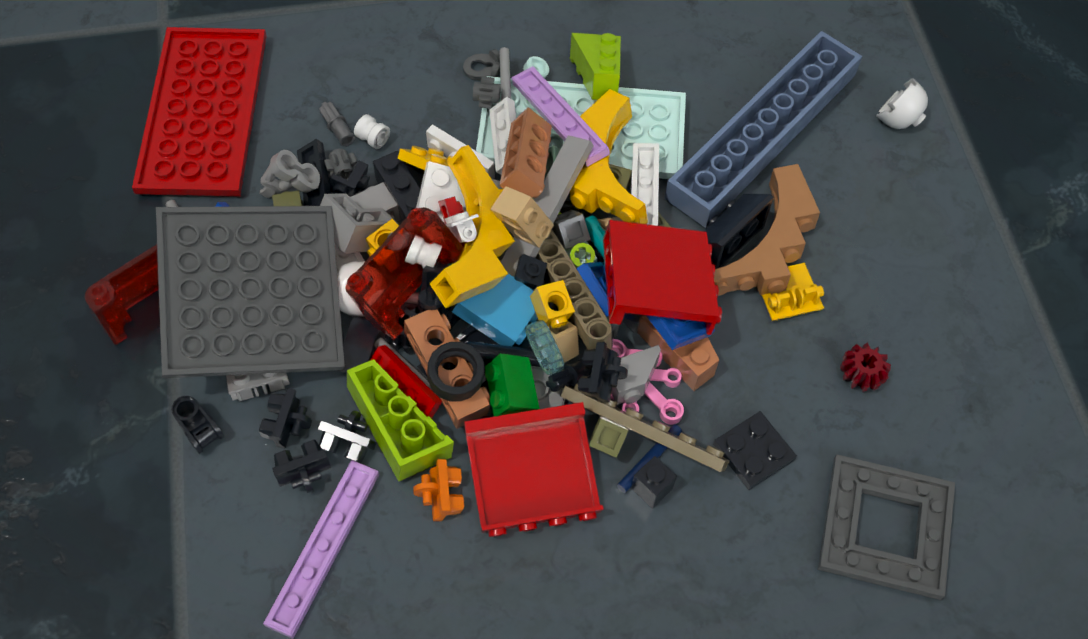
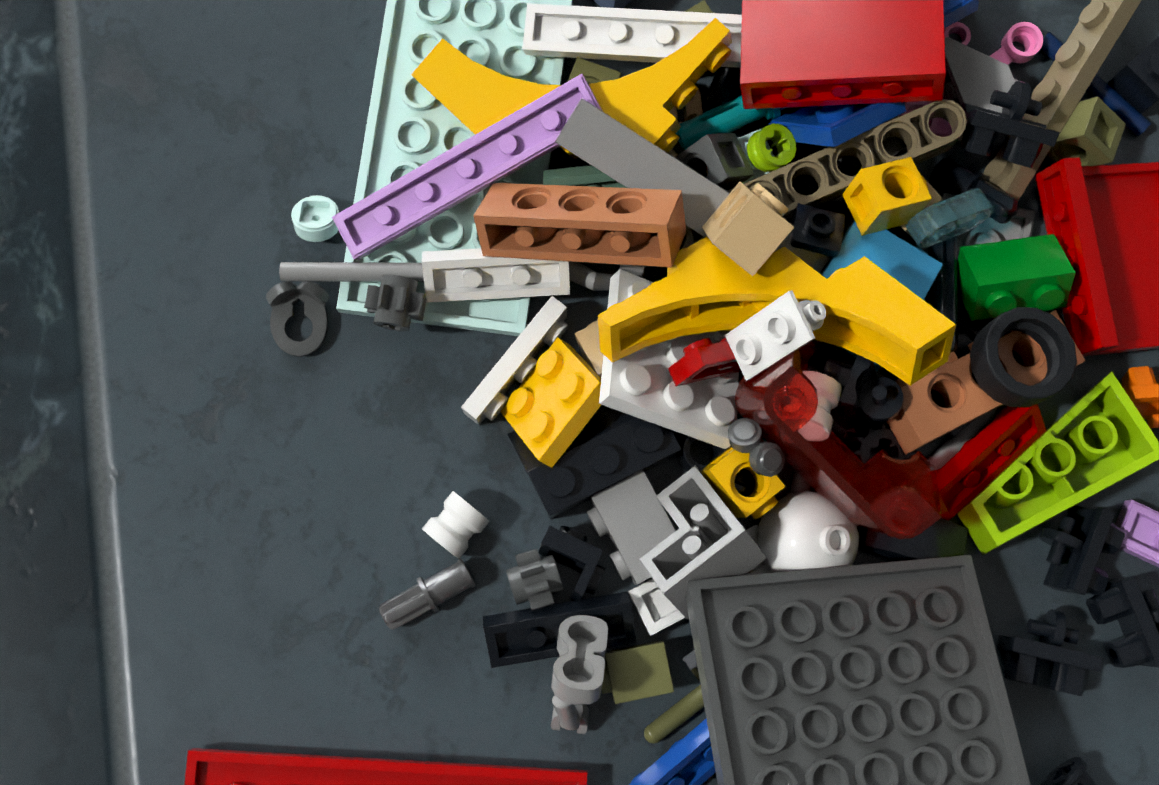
camera: 90 degrees left, 20 degrees up
lime wedge [570,33,621,100] -> none

